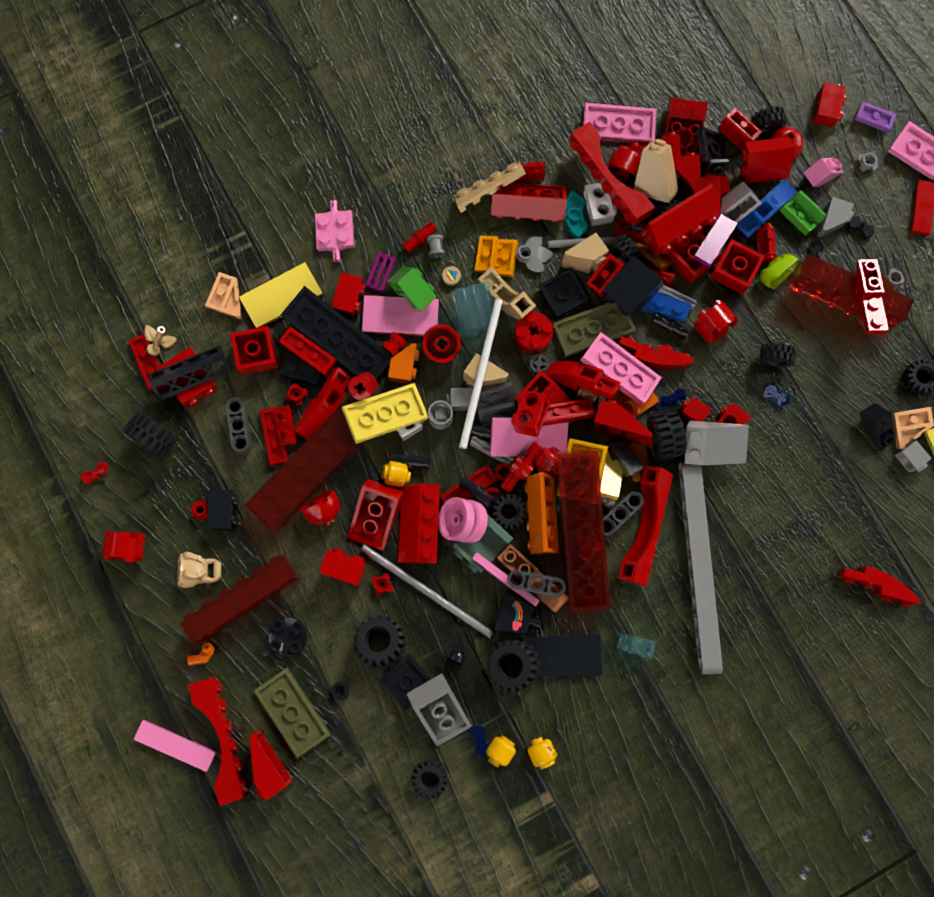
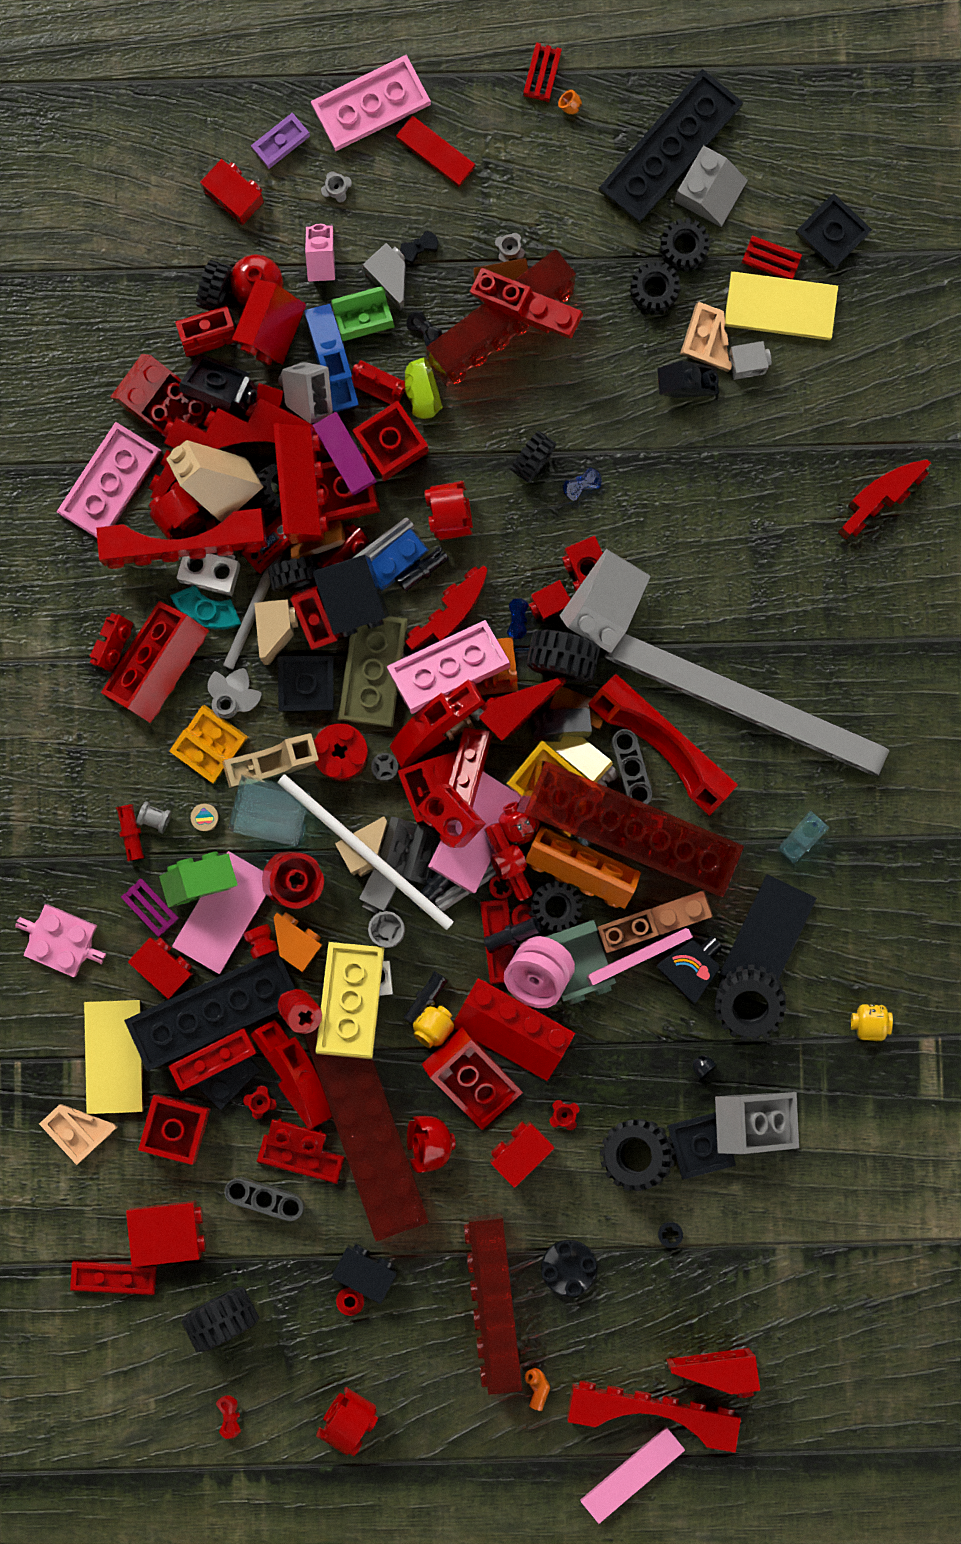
camera: 60 degrees left, 5 degrees up
tan plant [144,325,177,356] -> none
black fence [148,345,231,401] -> none
tan piece [177,552,221,588] -> none
olive tile [253,667,331,759] -> none
light grey piece [360,544,494,638] -> none
black tyre [411,760,448,800] -> none
tan wing [454,162,526,213] -> none
clear blue piece [469,725,489,756] -> none
yellow head [486,735,516,768] -> none
dark grey beam [508,570,565,597] -> none

